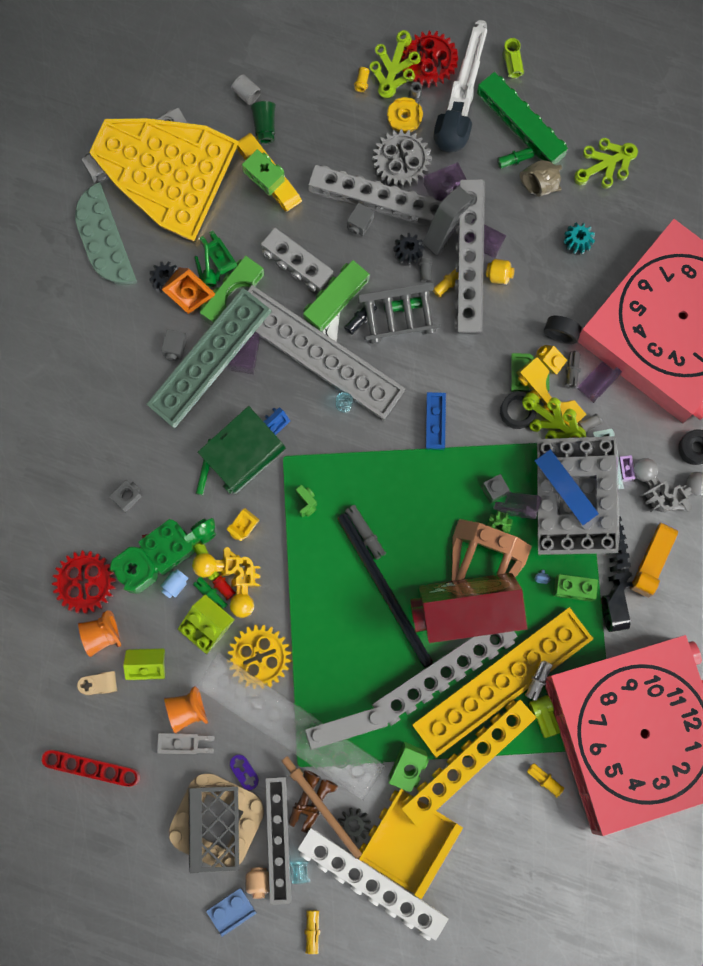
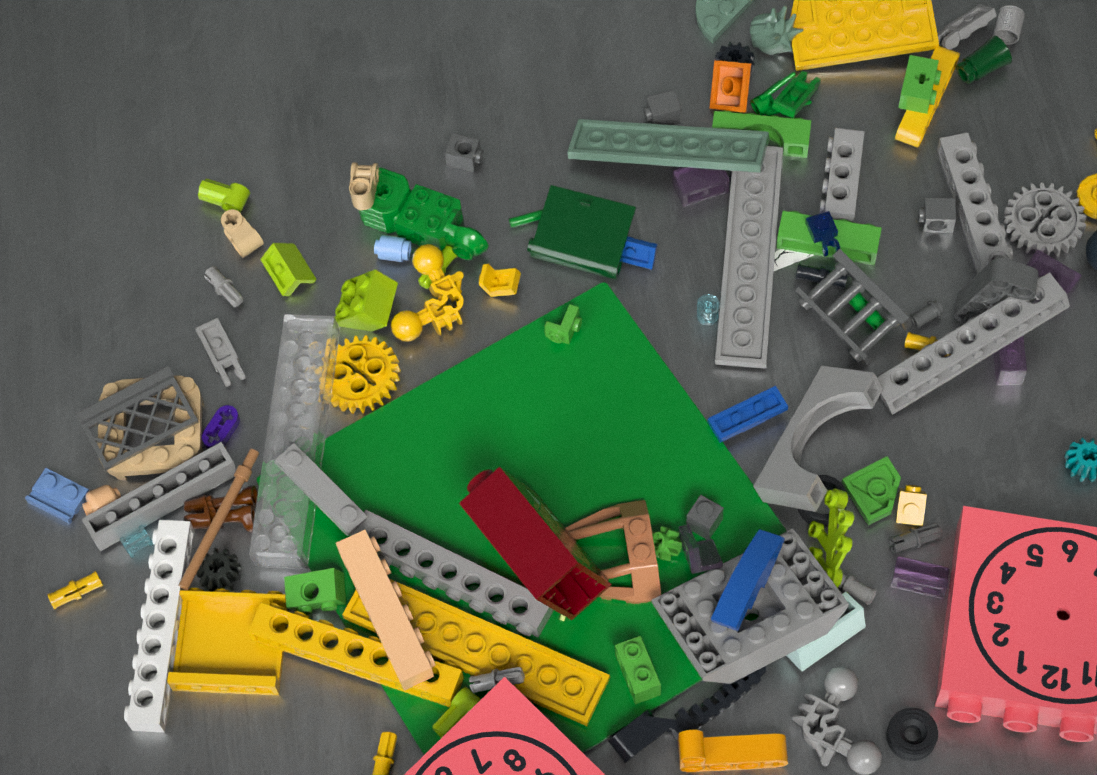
camera: 70 degrees right, 15 degrees down
red beam [41,750,140,787] -> none
red gear [52,550,117,614] -> none
orange hat [78,610,121,657] -> none
orange hat [164,685,208,733] -> none
green pin [193,577,228,610] -> none
red pin [212,576,236,601] -> none
black axle [338,513,433,668] -> none
dark grey pin [345,505,386,560] -> none
black gear [393,233,425,266] -> none
yellow head [486,259,515,284] -> none
yellow arch [516,357,587,426] -> none
medium blue rock [534,570,550,584] -> none
black tyre [544,315,582,344] -> none
lavender piece [619,455,635,482] -> none
none -> lime piece [198,178,250,213]
none -> light grey axle [204,266,244,307]
none -> light nougat brick [336,530,436,690]
none -> tan piece [349,162,379,210]
none -> sand green hair [749,6,803,55]
none -> light grey arch [753,366,883,512]
none -> clear blue plate [805,211,841,257]
none -> light grey hinge [937,4,997,50]

